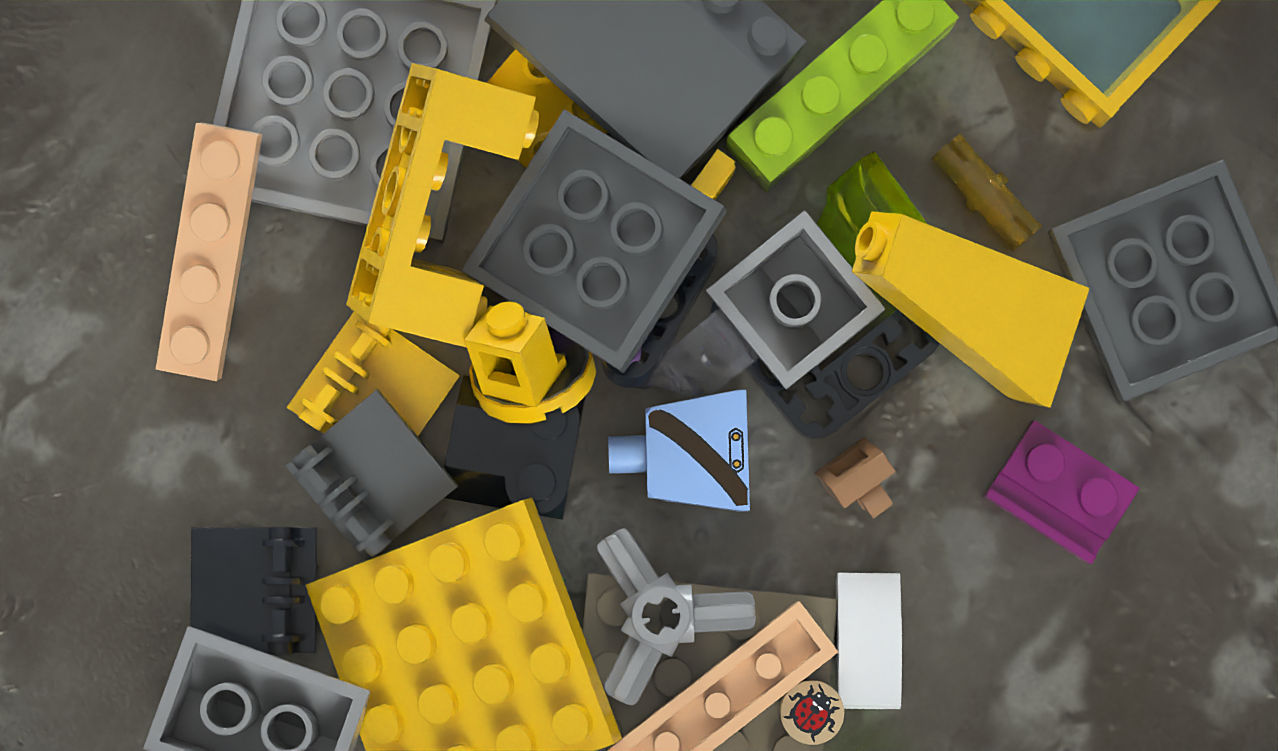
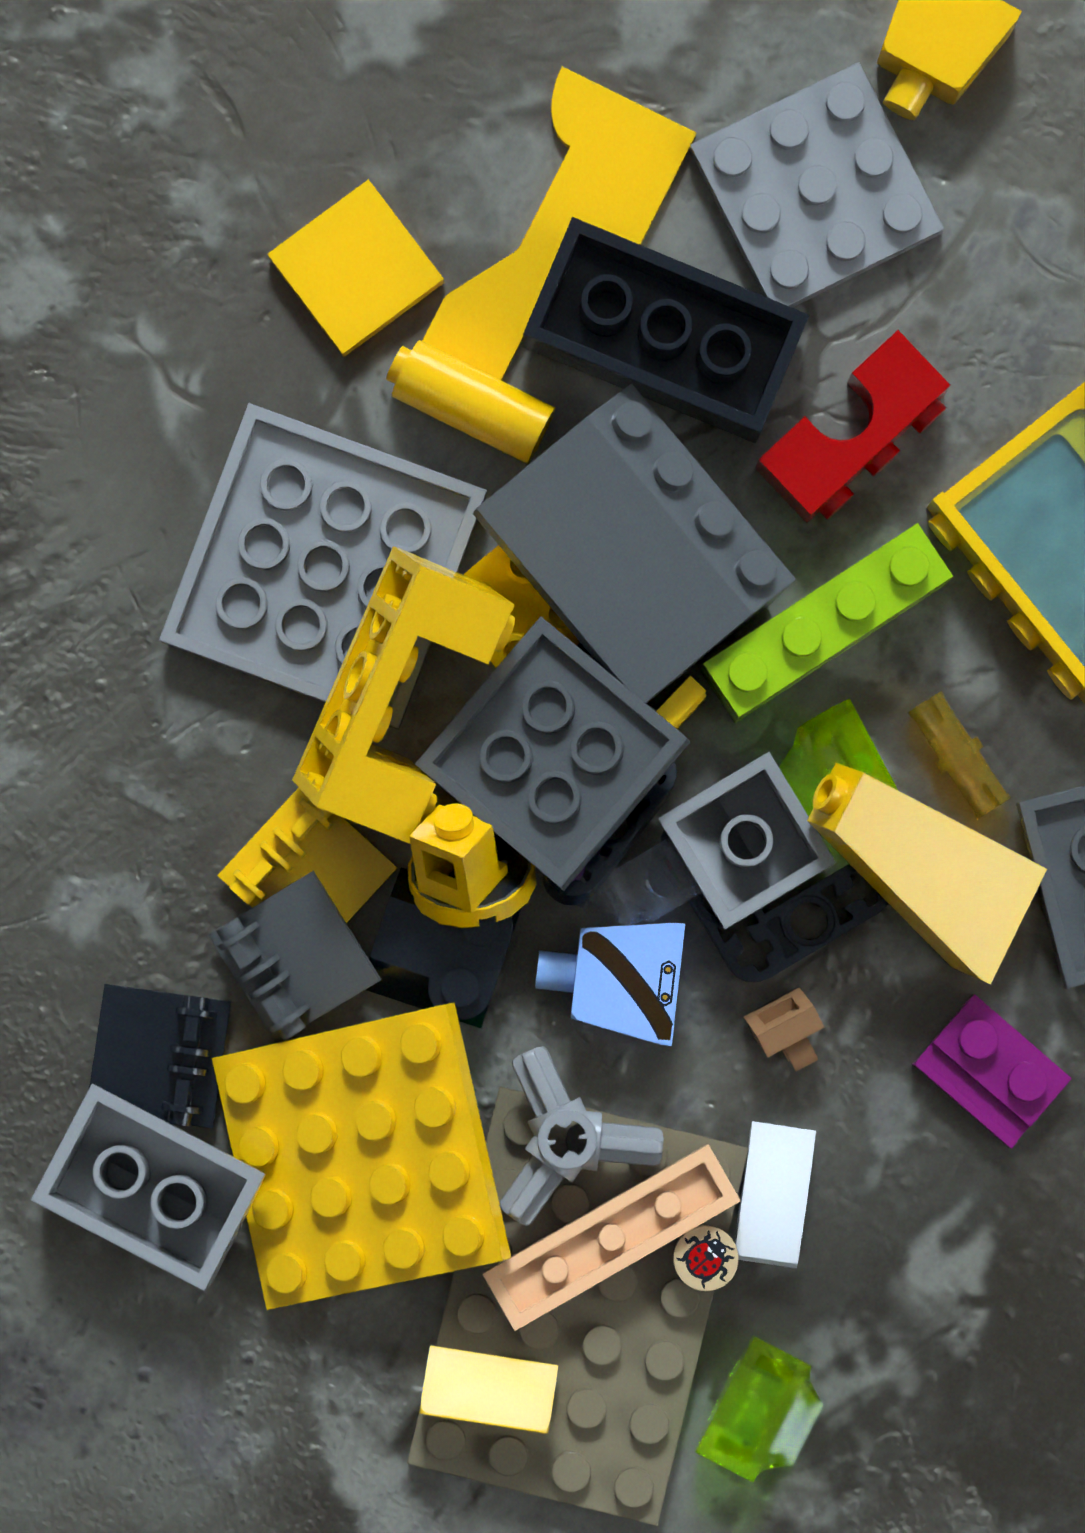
camera: 10 degrees right, 0 degrees up
light nougat plate [156,122,263,381] -> none

